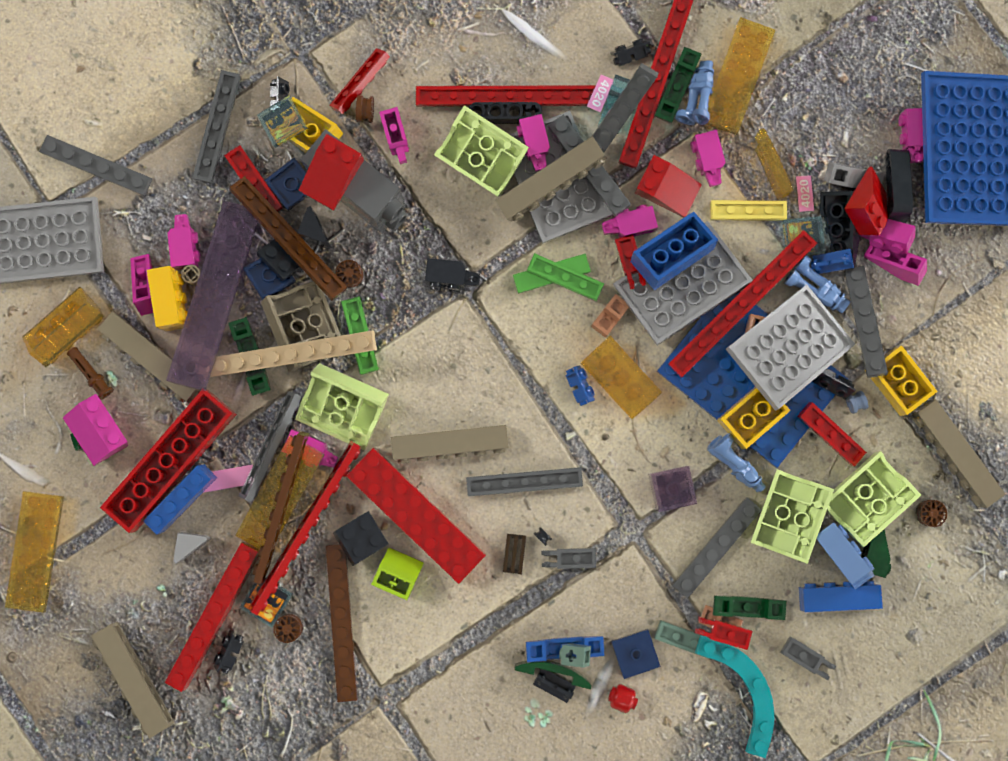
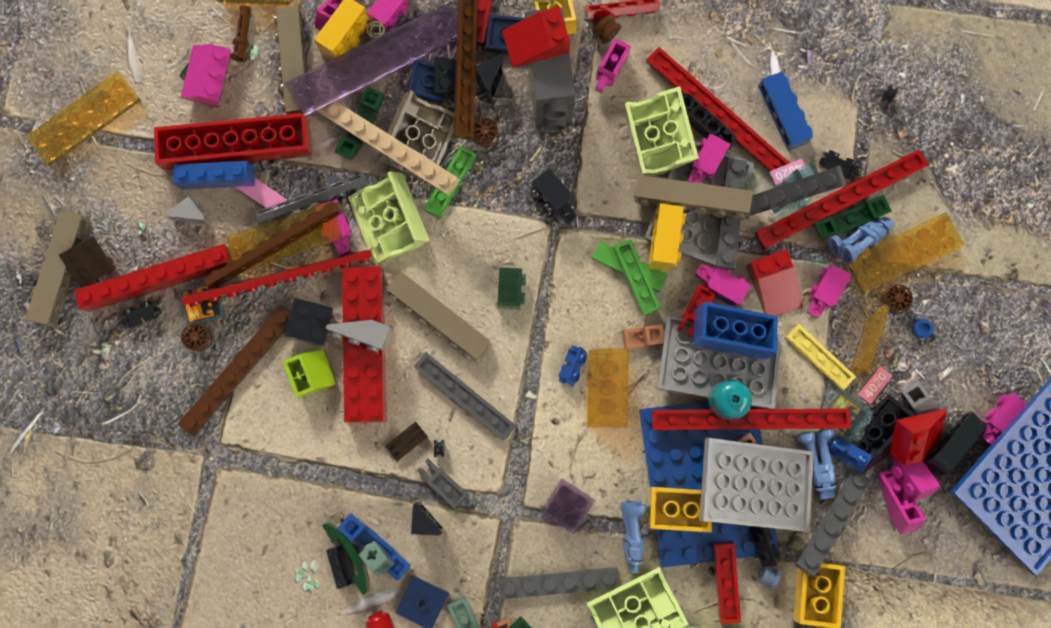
camera: 45 degrees right, 5 degrees down
none -> dark brown hinge [59,236,115,288]
none -> light grey slope [326,320,393,353]
none -> black slope [411,501,446,536]
none -> clear green brick [497,267,526,310]
none -> yellow brick [648,203,686,272]
none -> teal cylinder [708,381,752,420]
none -> blue brick [758,71,813,151]
none -> reddish brown wheel [881,285,913,313]
none -> blue tile [912,319,934,339]

